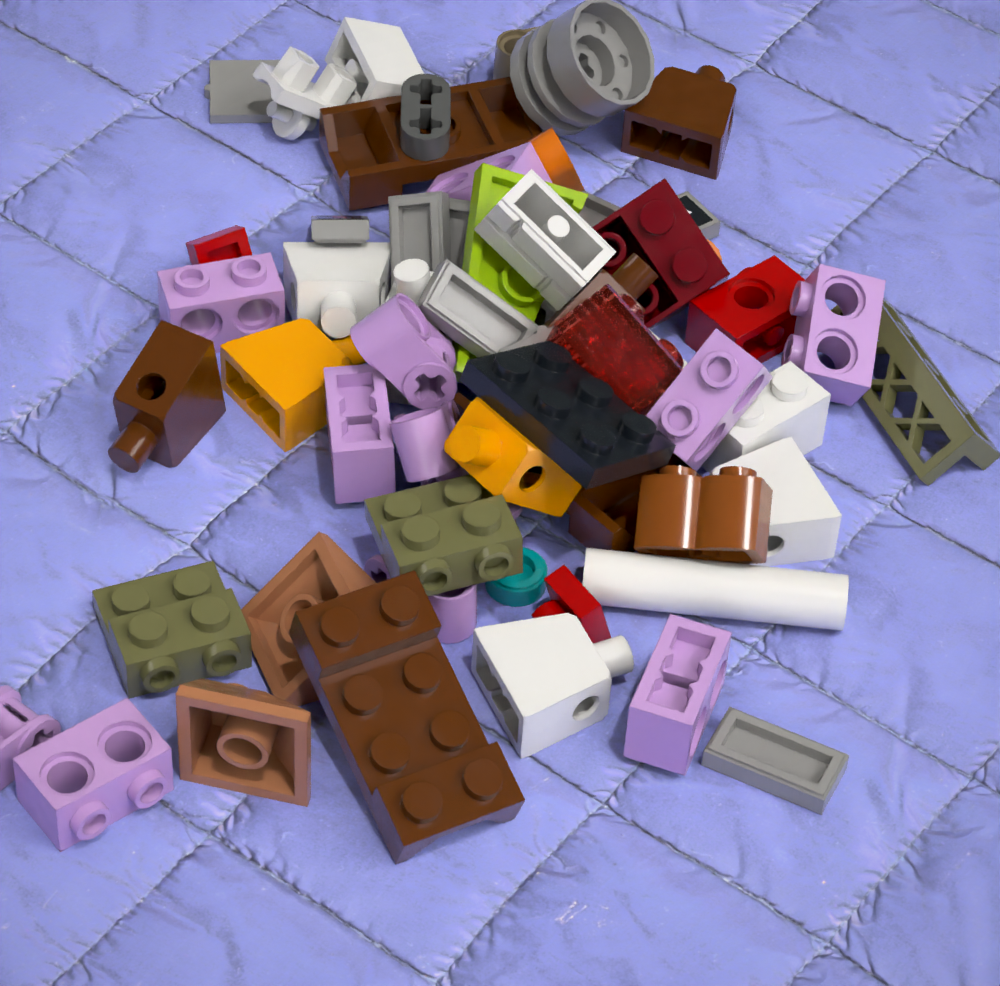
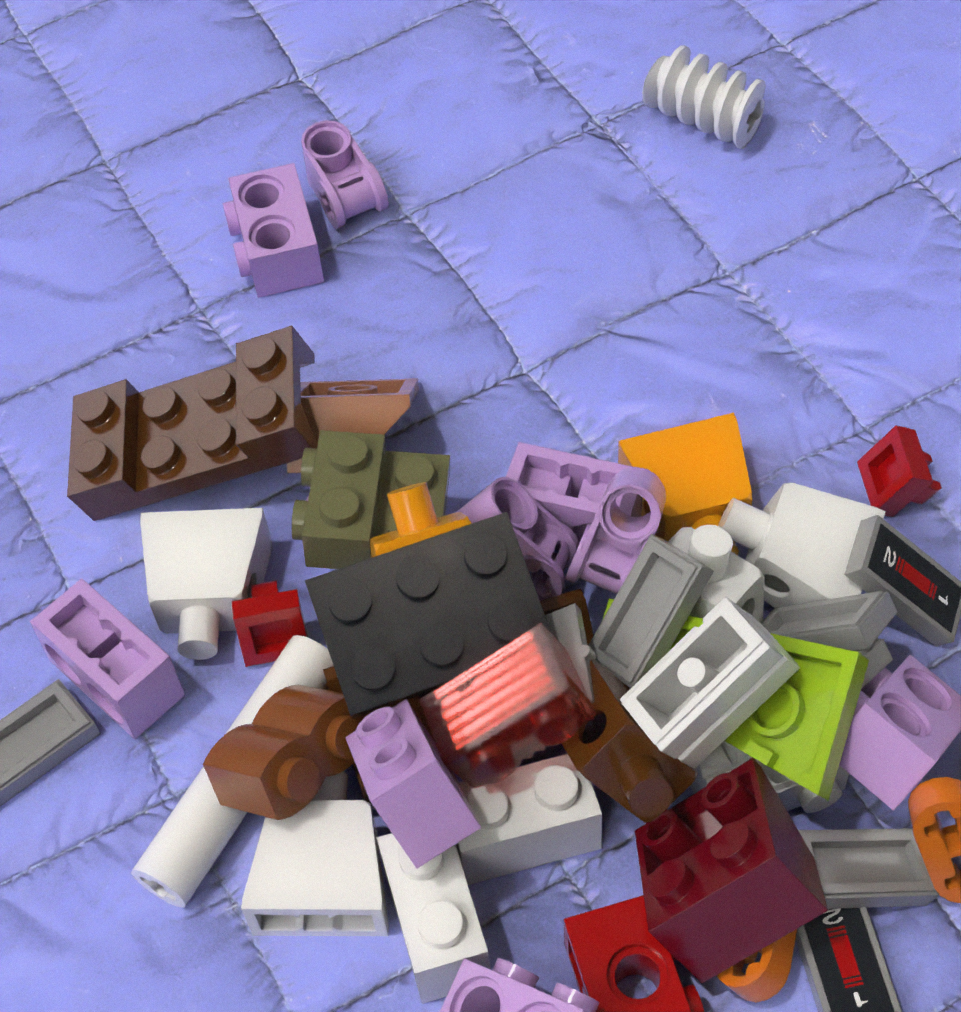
camera: 120 degrees right, 10 degrees up
olive plate [92,561,252,699] -> none
reddish brown torso [108,320,226,473] -> none
lavender brick [157,252,285,353] -> none
nougat slope [175,678,311,807] -> none

